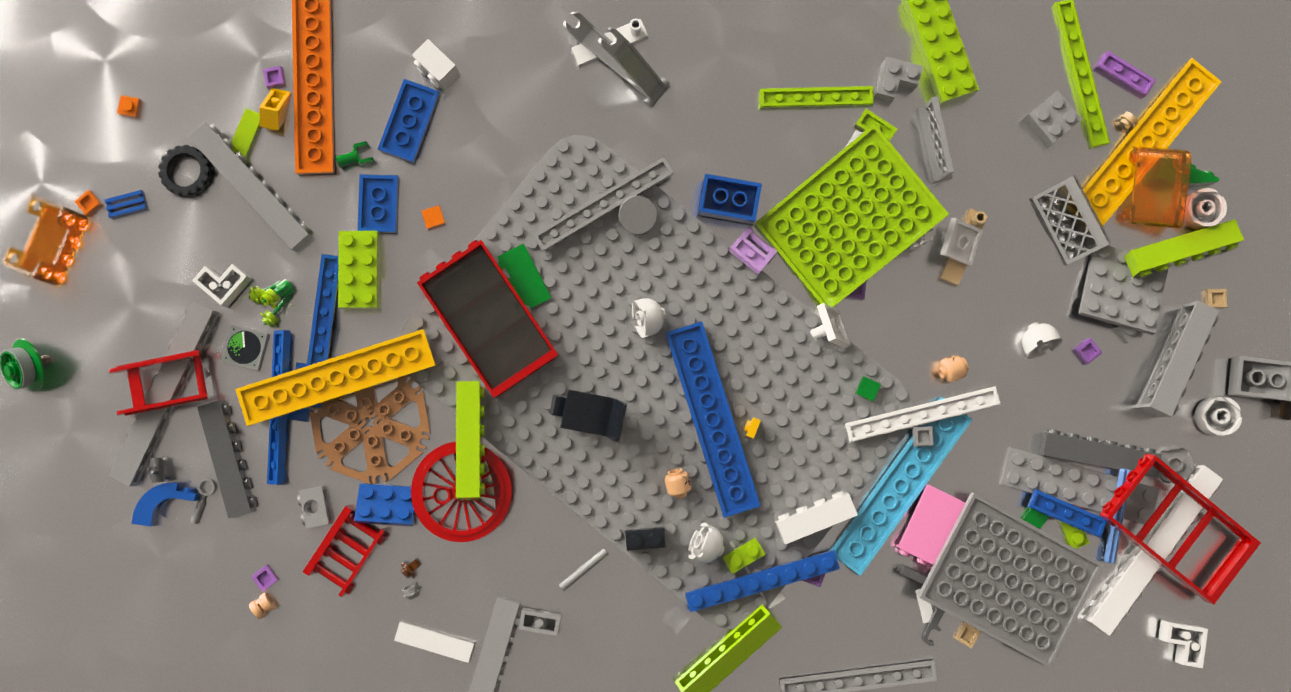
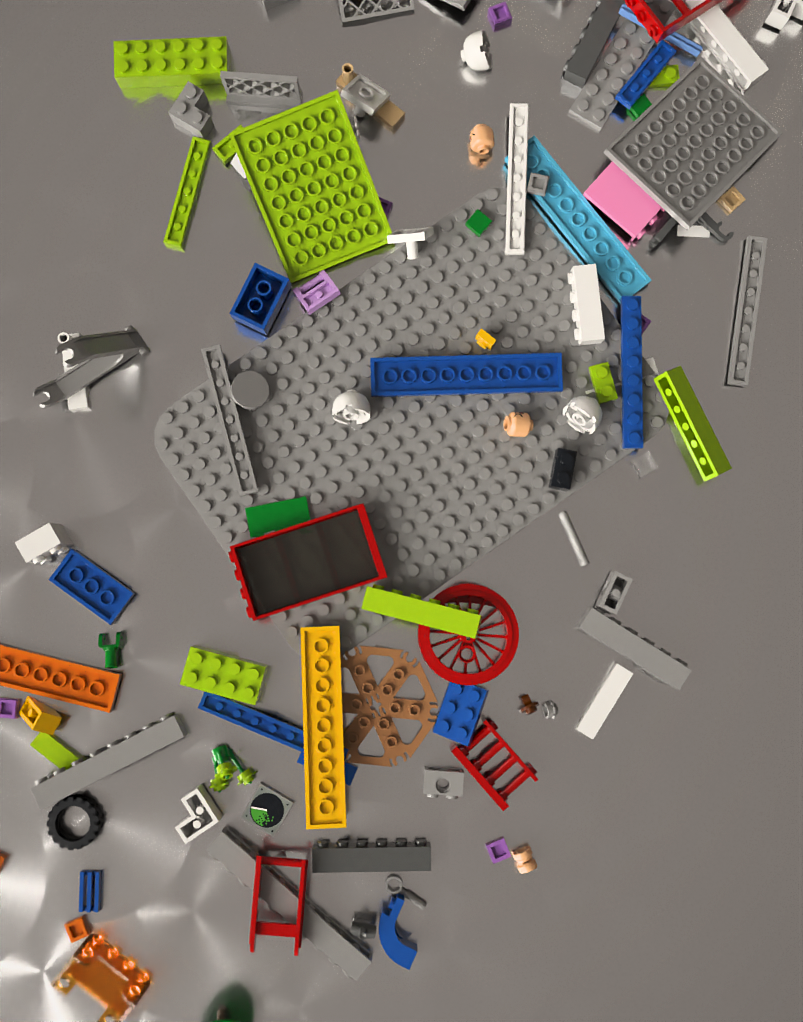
camera: 75 degrees left, 0 degrees up
blue plate [267,330,291,485] -> none
blue plate [357,174,399,233] -> none
orange tile [421,205,446,229] -> none
black piece [549,389,627,443] -> none

